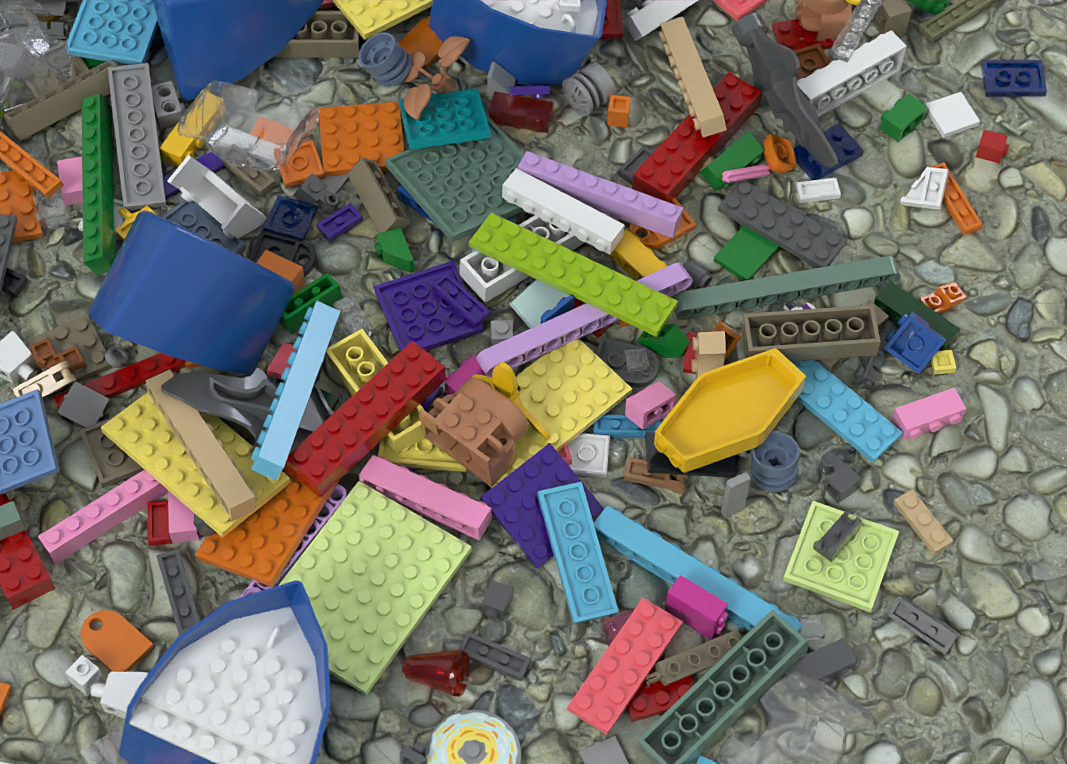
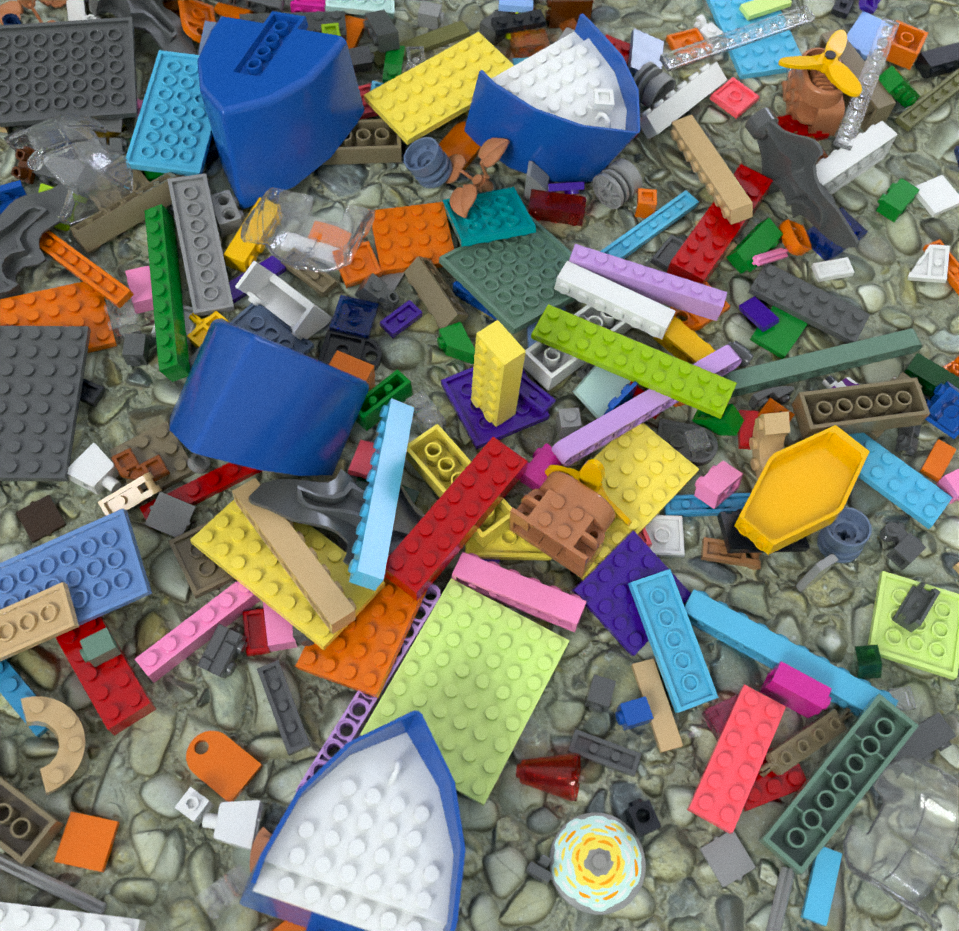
camera: 10 degrees left, 5 degrees up
none -> dark grey brick [122,334,150,367]
none -> dark grey brick [197,624,247,679]
none -> light yellow brick [471,320,526,427]
none -> medium azure plate [600,190,699,259]
none -> blue brick [615,696,654,731]
none -> black brick [624,798,661,838]
none -> tan tile [631,658,683,753]
none -> dark purple tile [739,296,779,332]
none -> dark grey slope [748,386,794,410]
none -> clear green brick [854,645,882,679]
none -> orange tile [919,439,957,482]

